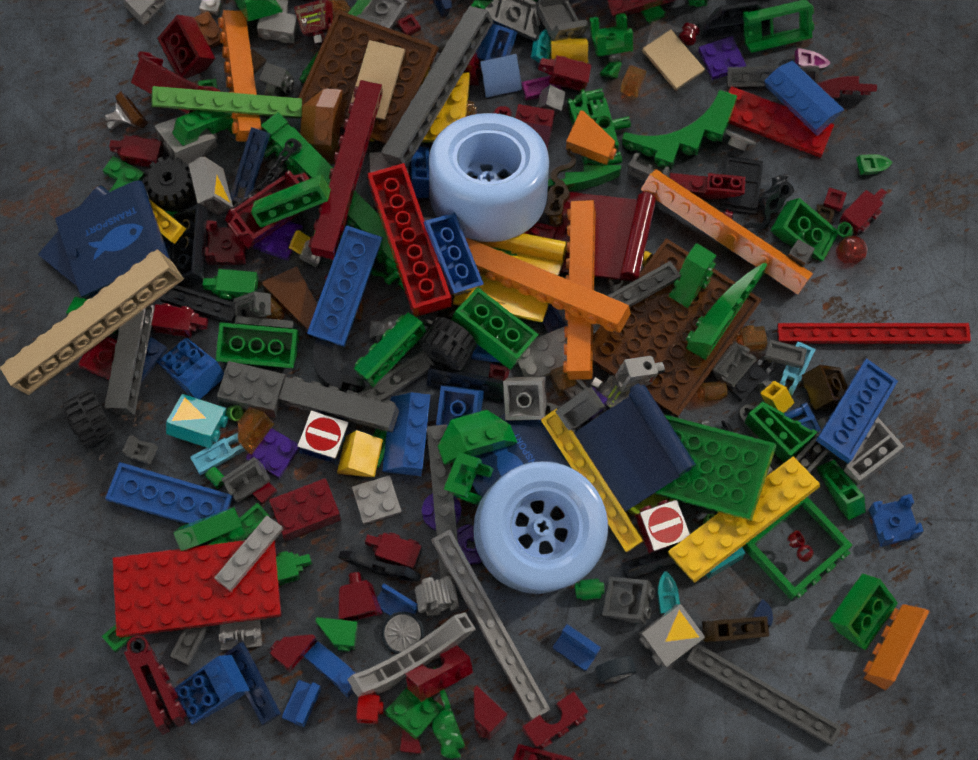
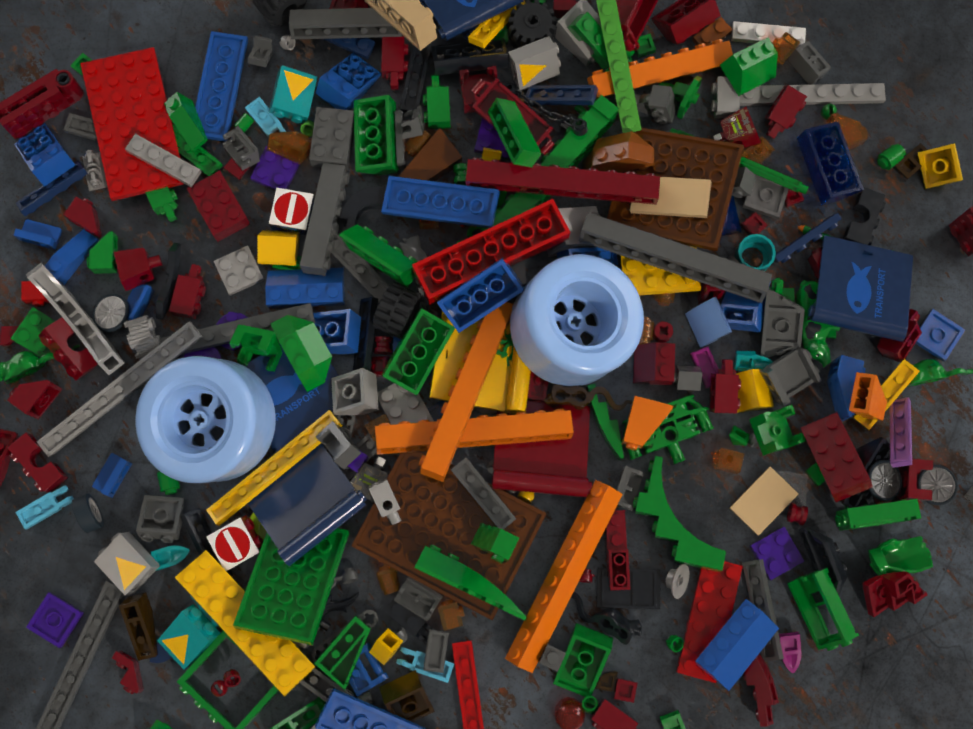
camera: 80 degrees right, 10 degrees up
none -> medium azure hinge [16,485,74,530]
none -> dark purple plate [26,592,84,648]
none -> dark red slope [112,650,144,694]
none -> teal brick [157,604,220,670]
none -> light grey hinge [279,35,296,50]
none -> dark red wheel [374,336,393,355]
none -> green wheel [453,163,467,185]
none -> green piece [659,76,702,119]
none -> green hinge [666,635,684,652]
none -> teal piece [734,234,776,271]

